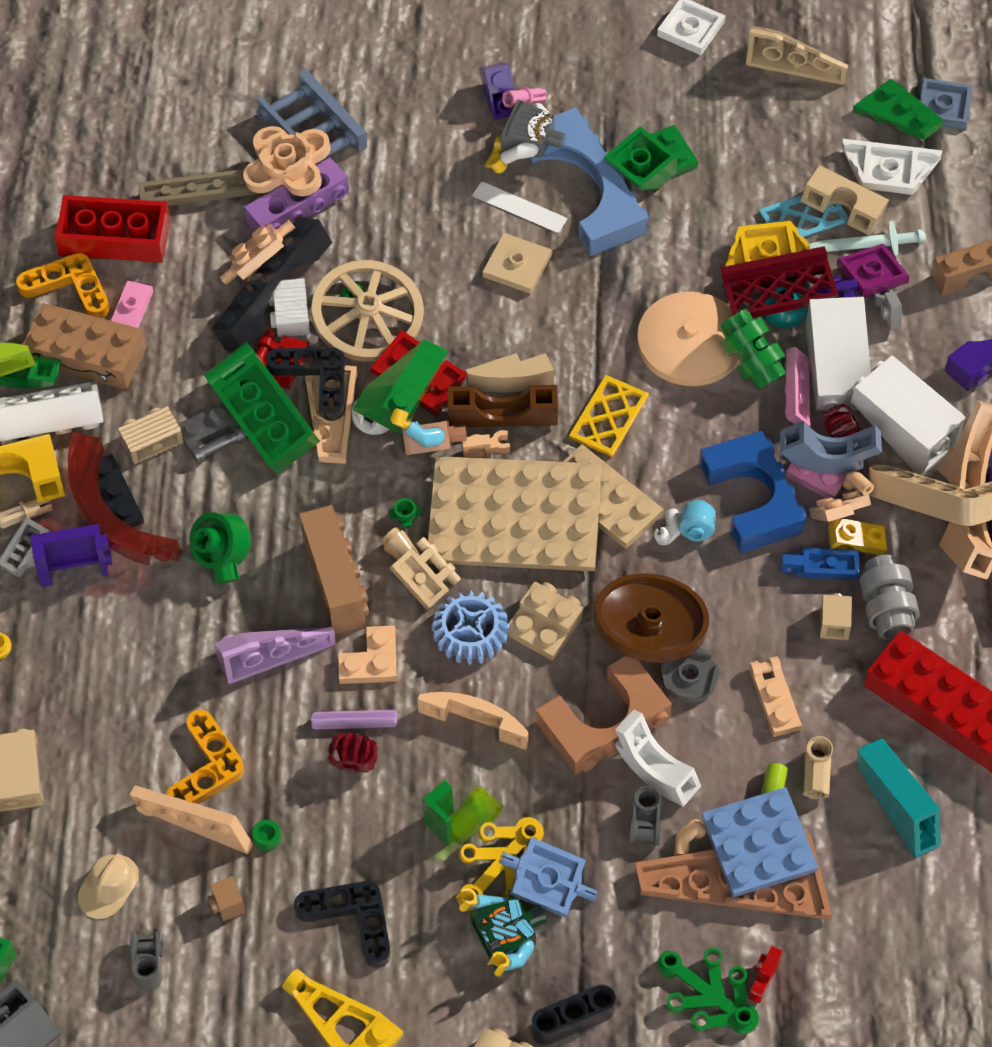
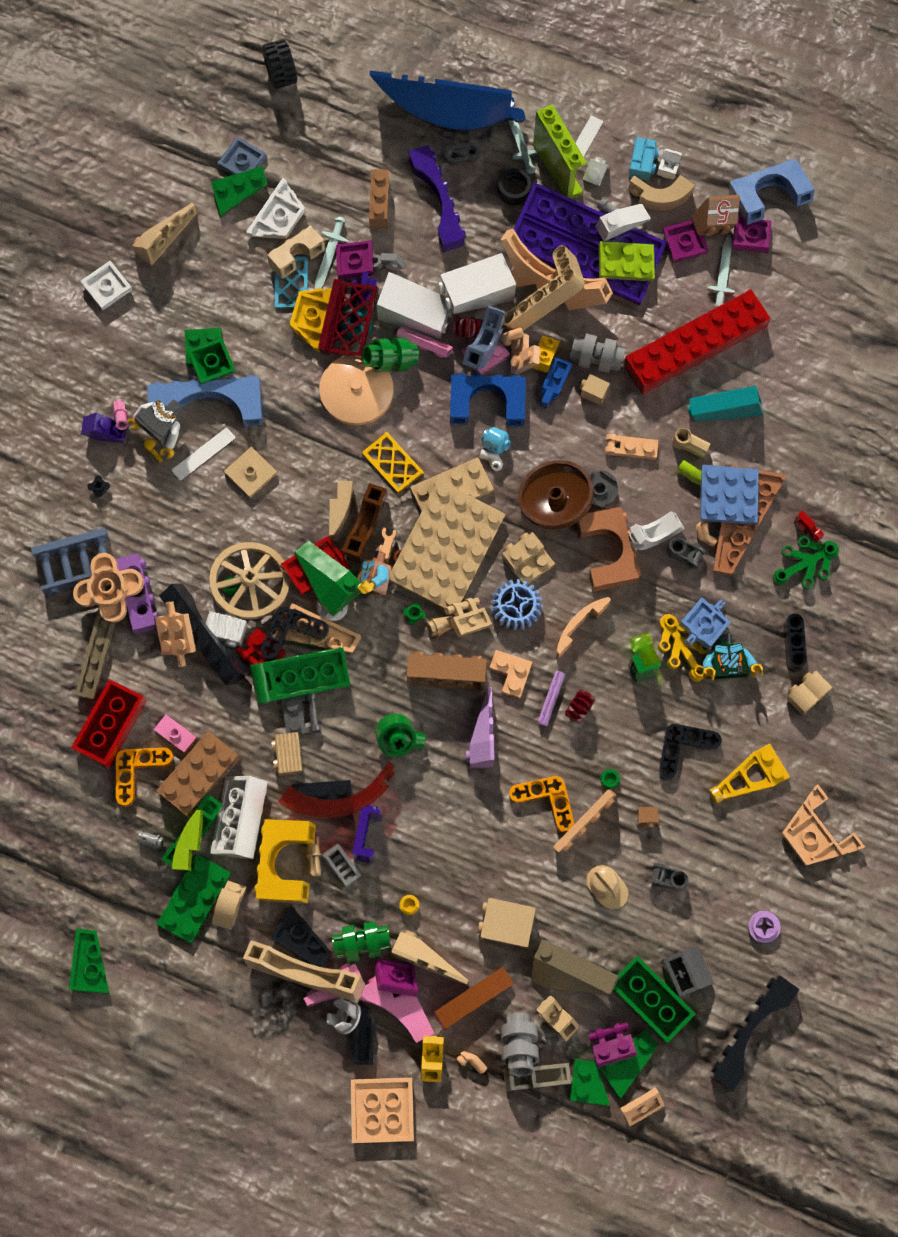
camera: 70 degrees left, 15 degrees up
none -> black plate [87,475,110,497]

